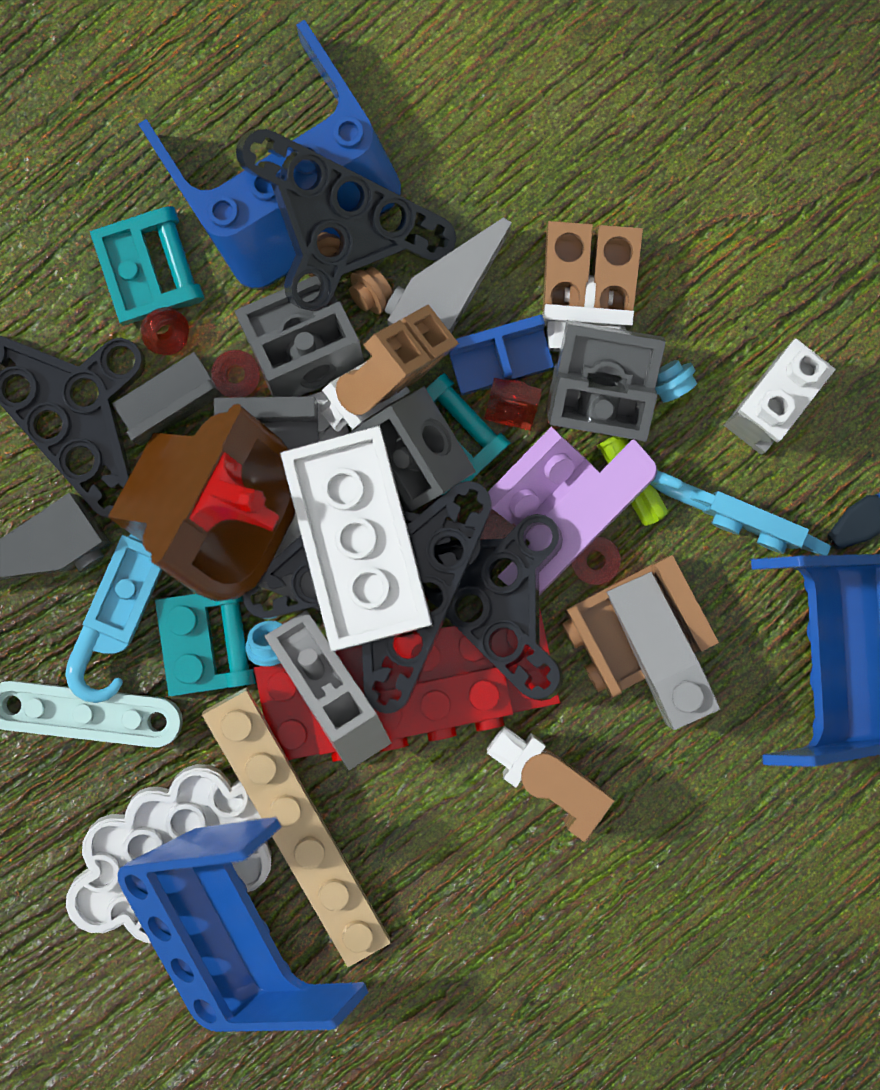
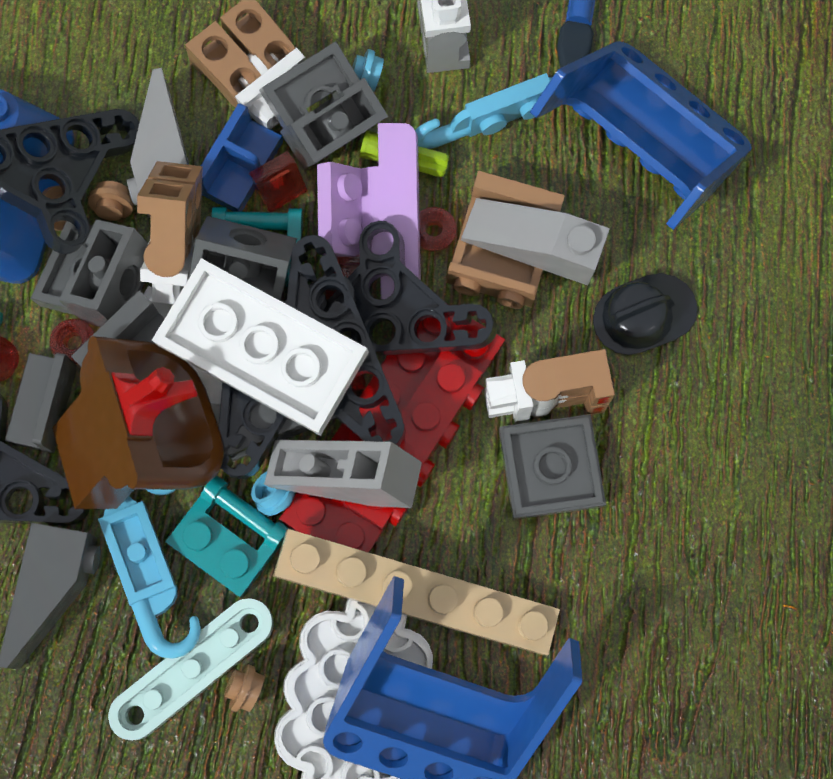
camera: 50 degrees left, 10 degrees down
none -> medium nougat plate [224,664,265,712]
none -> dark grey plate [499,414,606,520]
none -> black piece [593,273,698,355]

